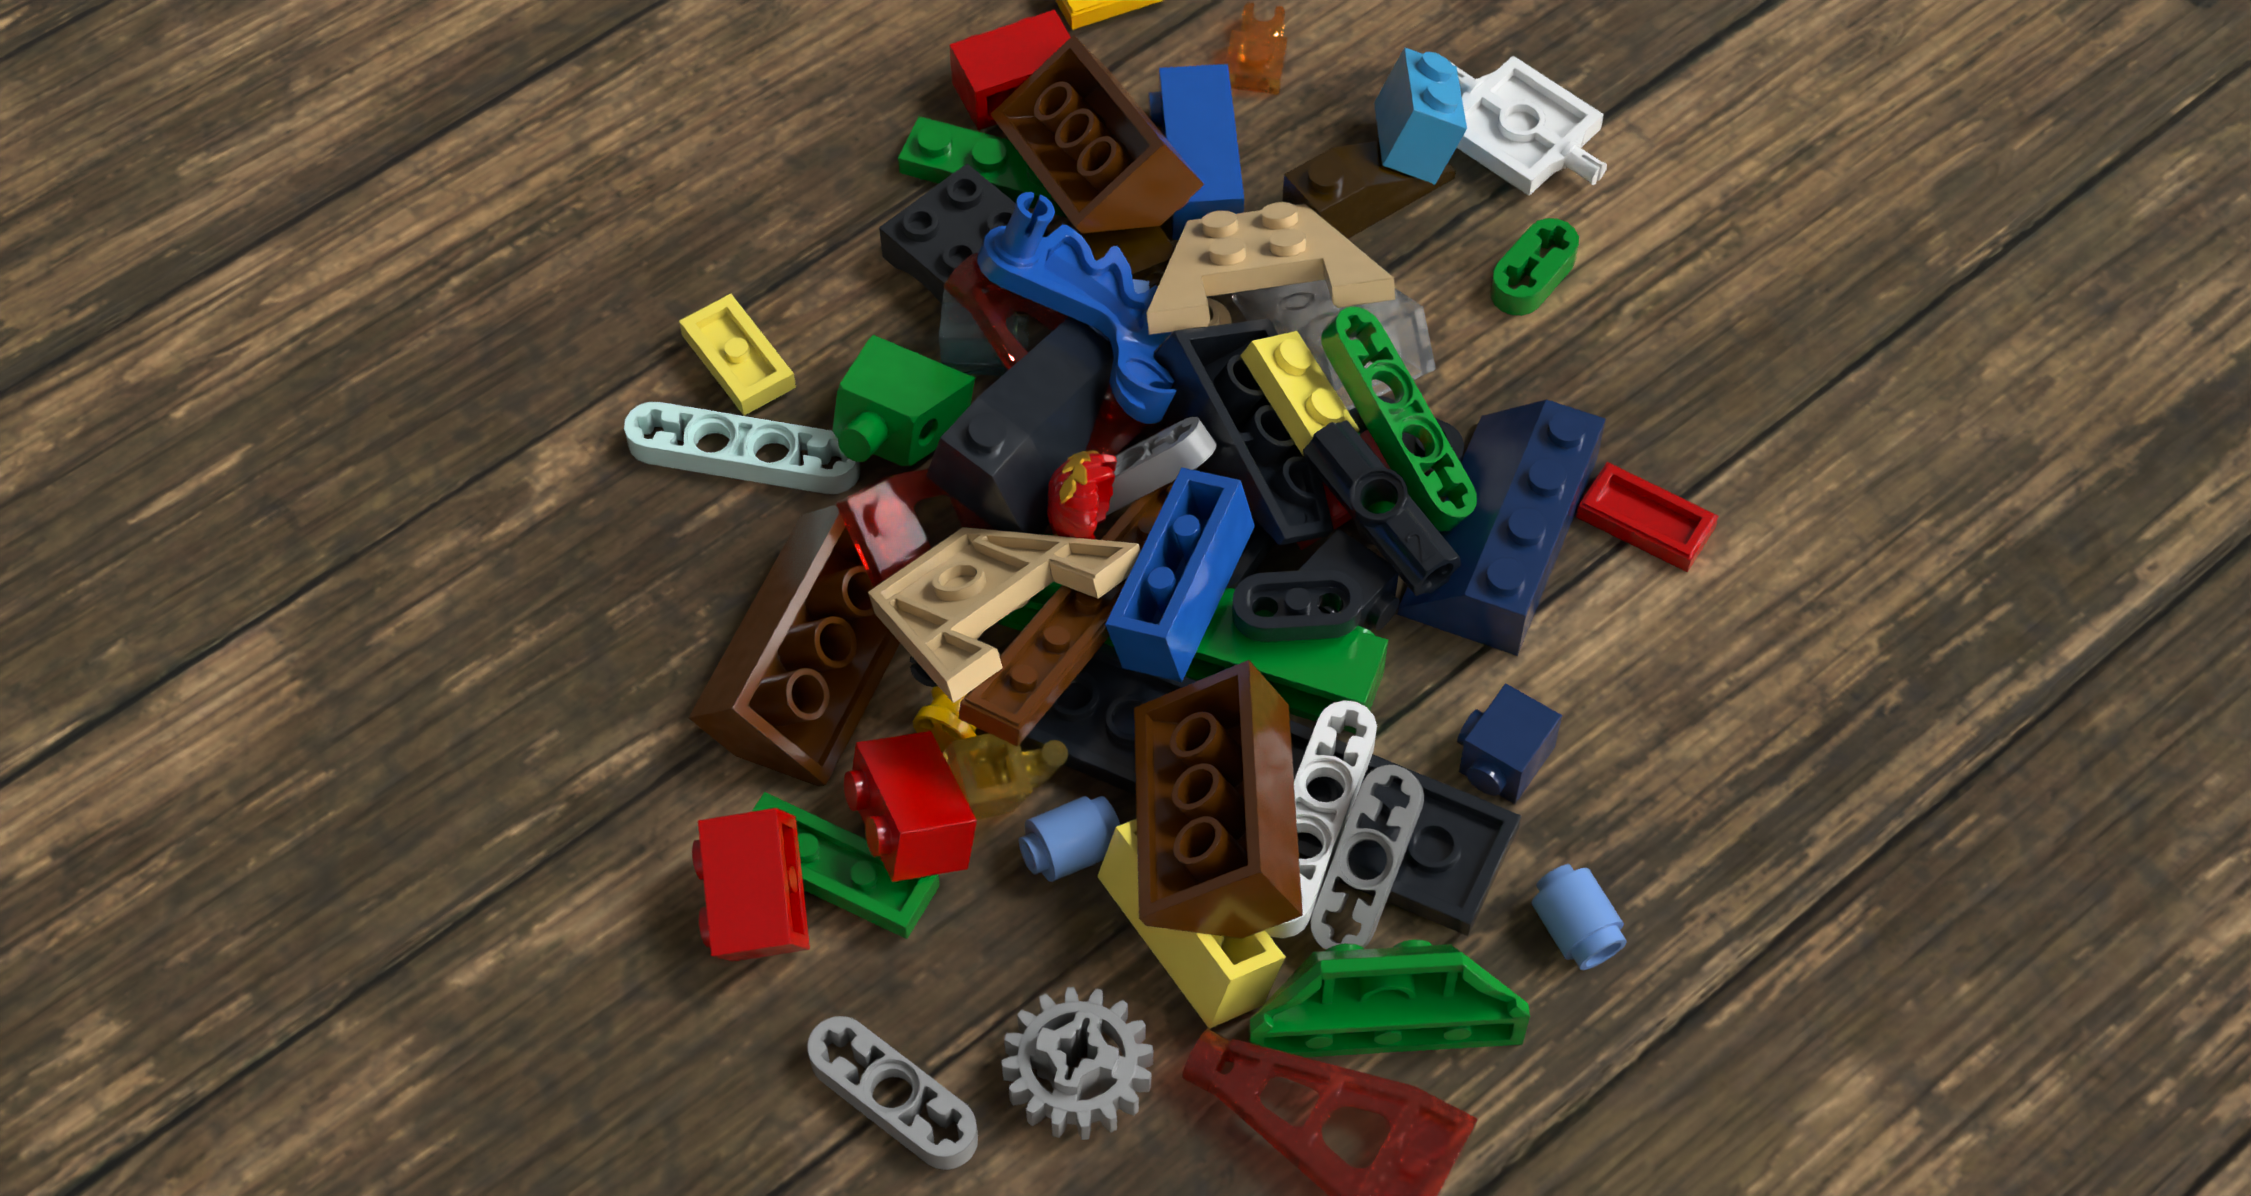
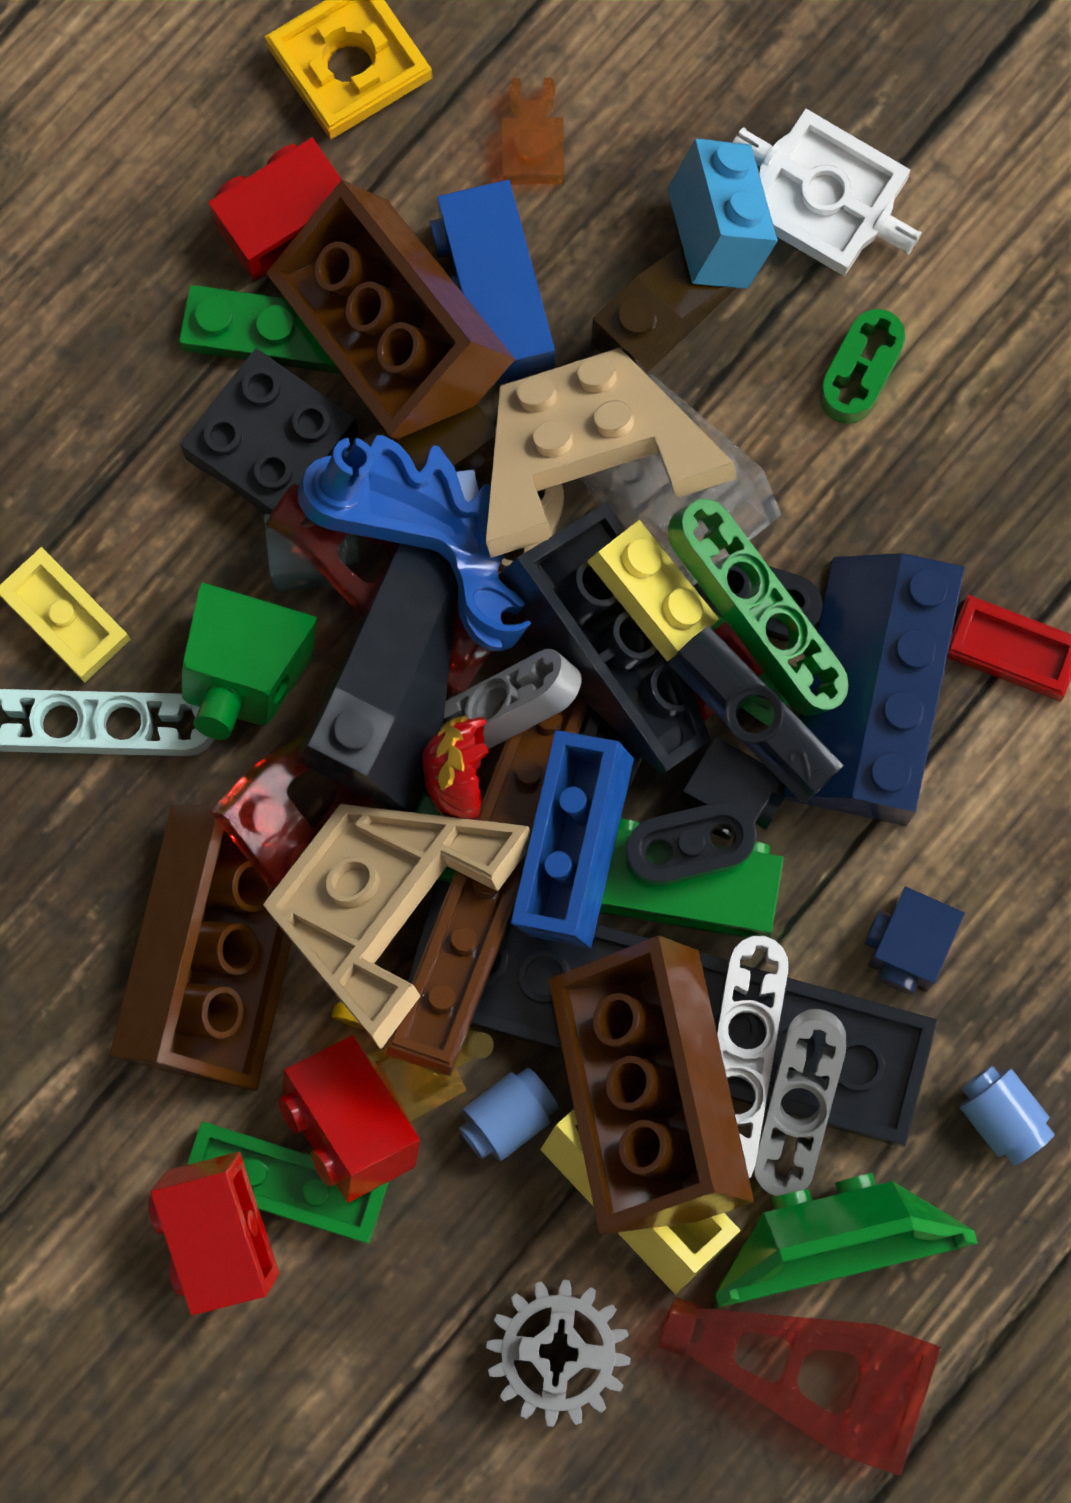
camera: 10 degrees left, 20 degrees up
light grey beam [808,1016,978,1170] -> none

